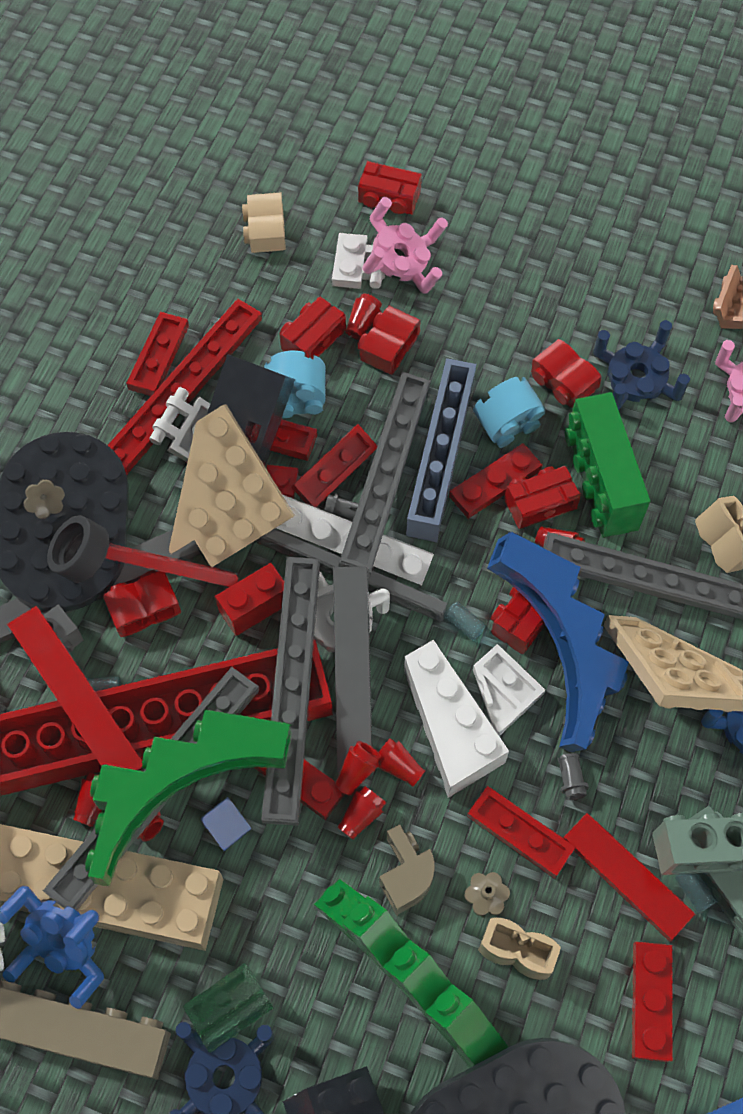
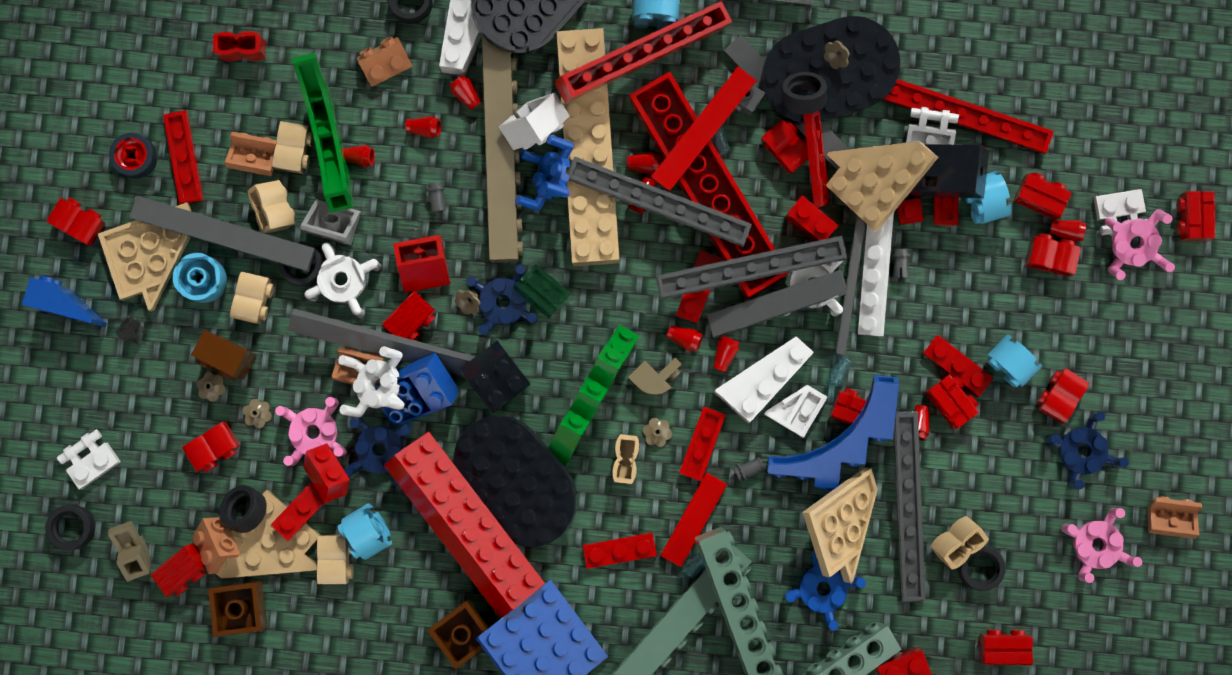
camera: 75 degrees right, 20 degrees up
green arch [85,710,292,887] -> none
red plate [126,312,189,396] -> none
slope [200,797,252,851] -> none
tan brick [242,192,286,253] -> none
red plate [291,424,378,508] -> none
red cone [335,741,381,795] -> none
dark grey tile [338,372,431,579] -> none
sand blue brick [406,358,476,542] -> none
green brick [565,392,651,538] -> none

